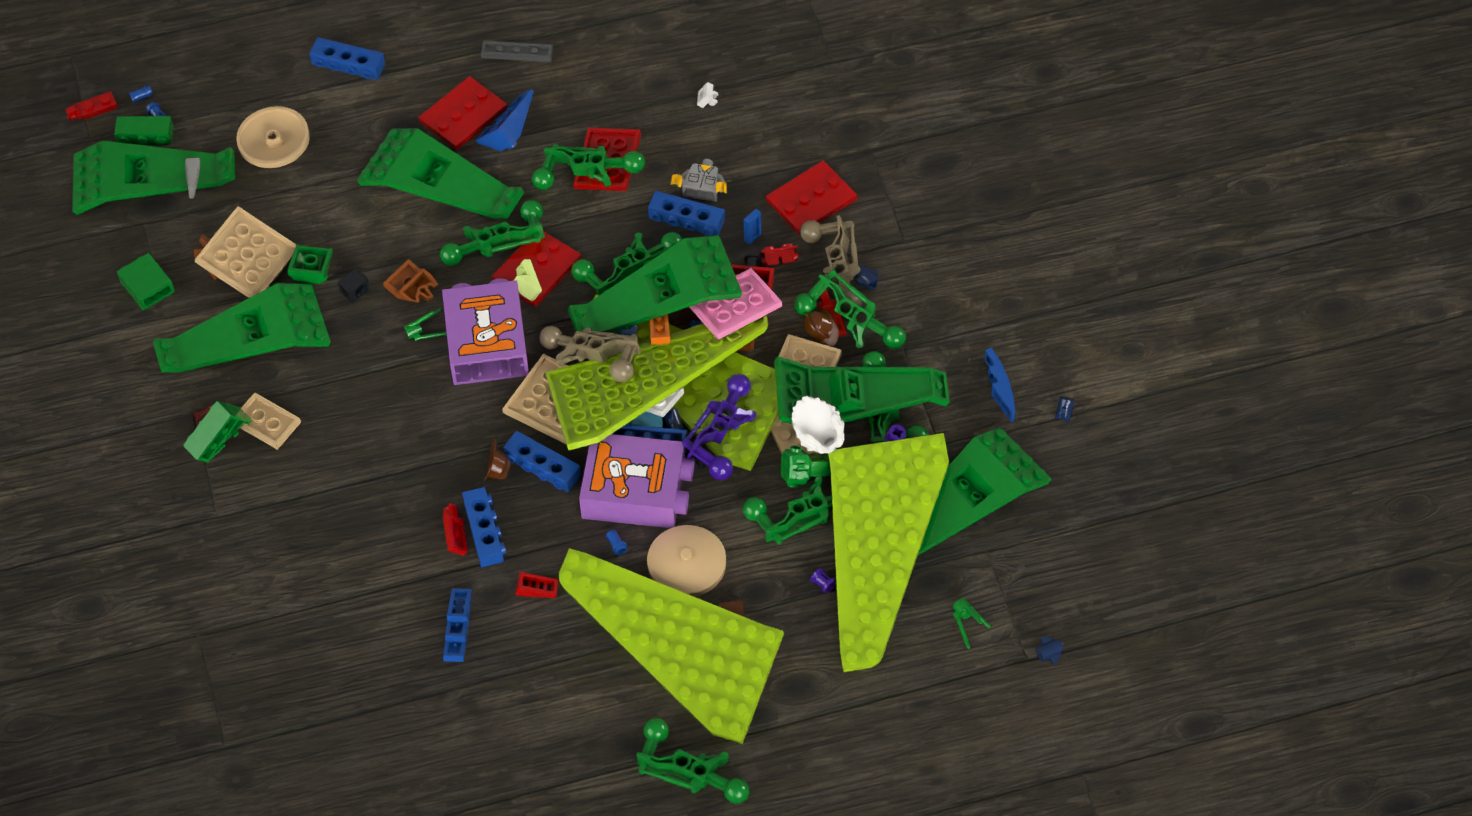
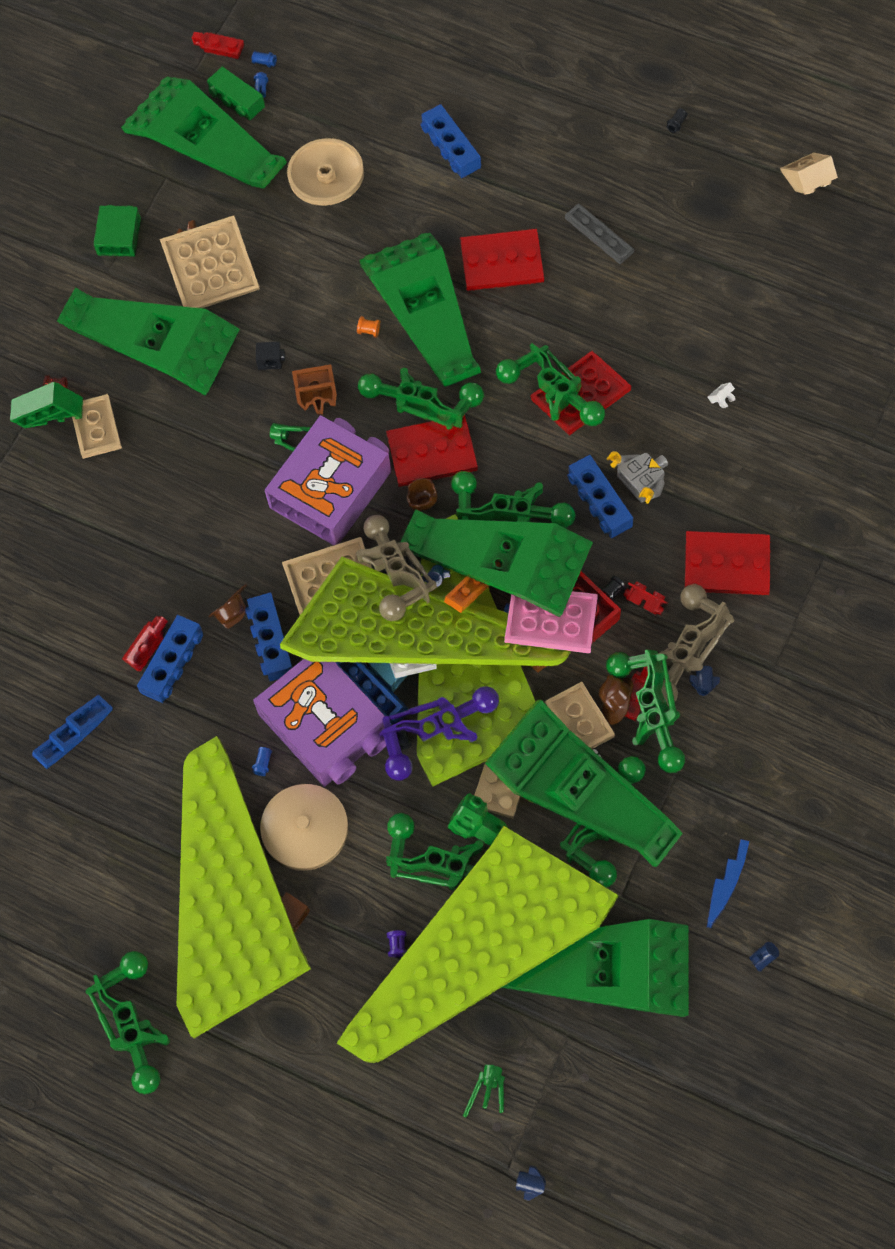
camera: 45 degrees right, 10 degrees up
light grey slope [185,158,200,199] -> none
green slope [288,245,333,284] -> none
blue wedge [476,89,534,151] -> none
yellowish green slope [513,259,542,301] -> none
red slope [515,572,559,598] -> none
dark blue piece [664,407,684,430] -> none
blue tile [744,209,761,245] -> none
white hair [792,396,844,454] -> none
dark purple bush [883,425,906,442] -> none
none -> orange bush [357,316,380,338]
none -> reddish brown hair [406,478,438,511]

